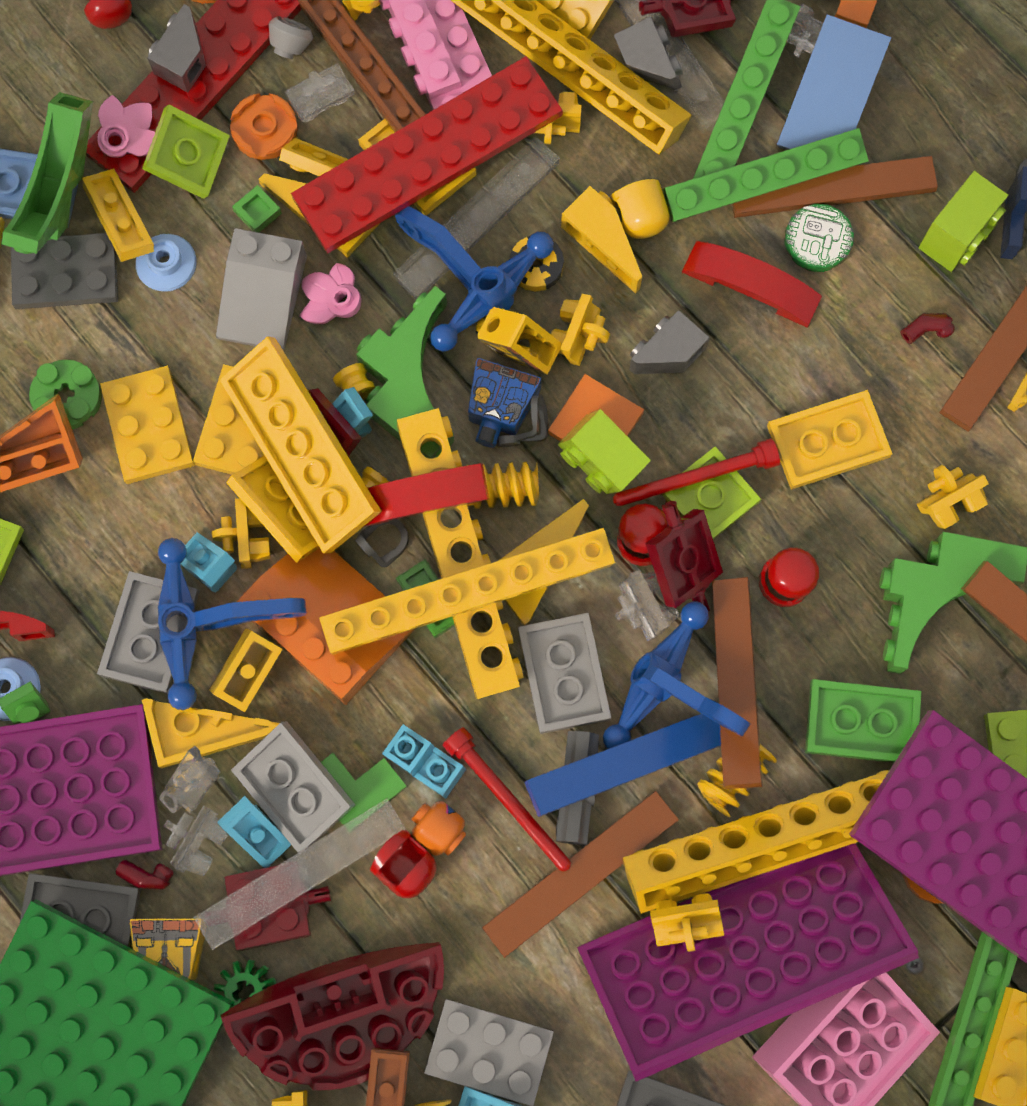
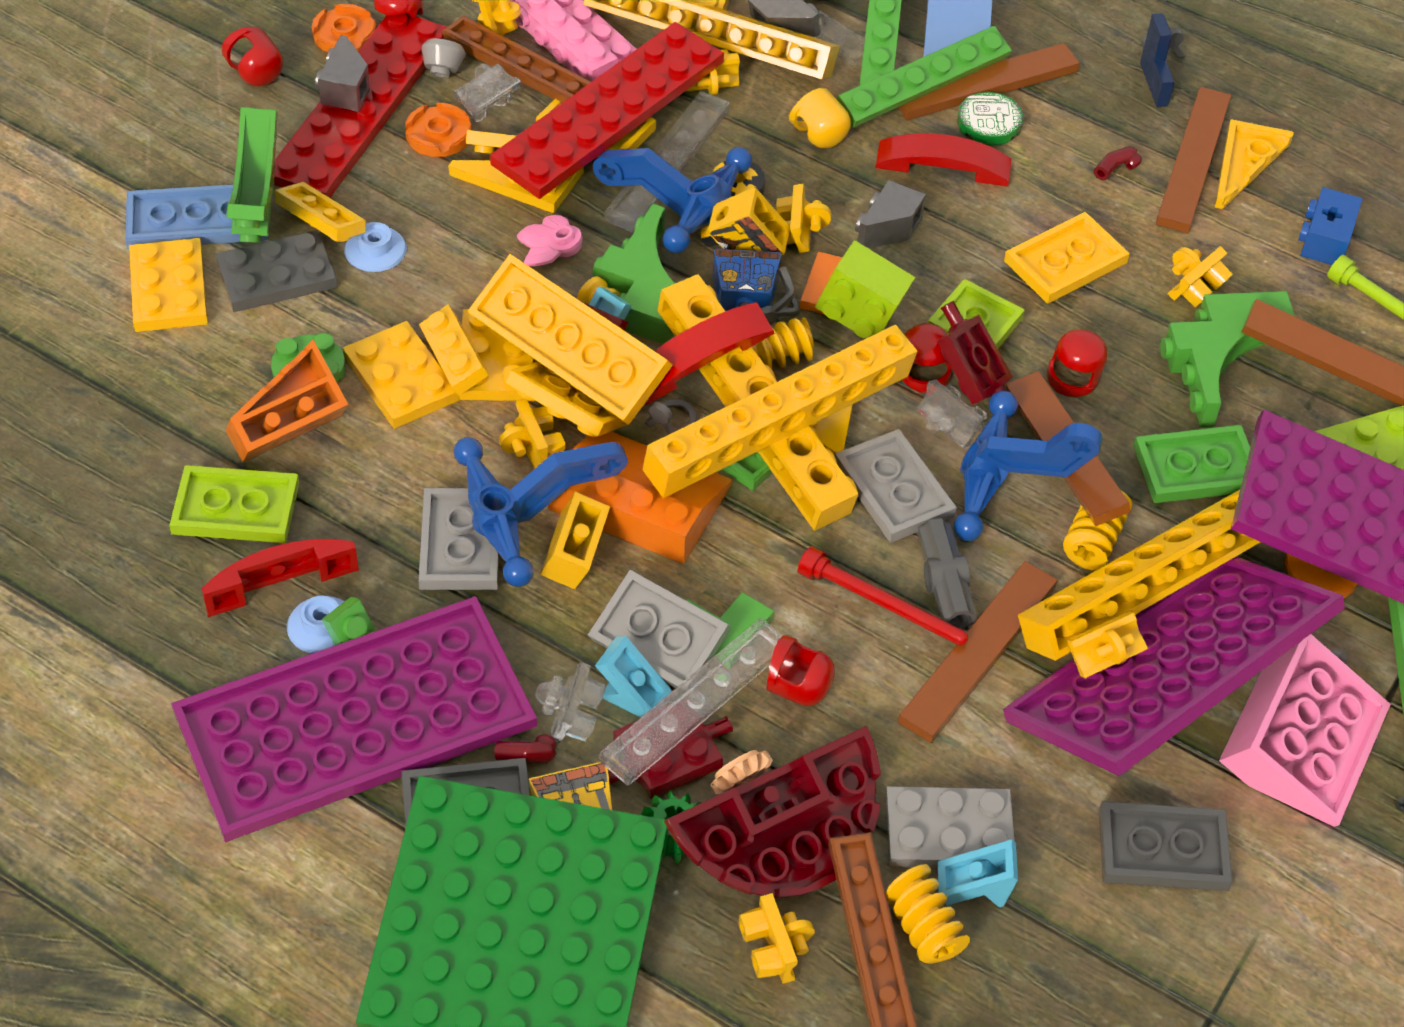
camera: 20 degrees left, 25 degrees down
bright pink plate [97,95,155,157] -> none
lime plate [142,105,230,199] -> none
yellow wing [142,698,280,769] -> none
clear hips [159,746,221,813] -> none
medium azure slope [180,532,237,592] -> none
light grey slope [216,228,307,351] -> none
bright green plate [232,185,282,233] -> none
medium azure slope [382,724,467,799] -> none
orange head [411,801,467,856] -> none
blue tile [524,714,721,817] -> none
yellow slope [561,186,642,294] -> none
red piece [613,438,780,506] -> none
lime brick [918,171,1008,273] -> none
none -> yellow plate [419,304,489,396]
none -> light nougat gear [711,750,773,794]

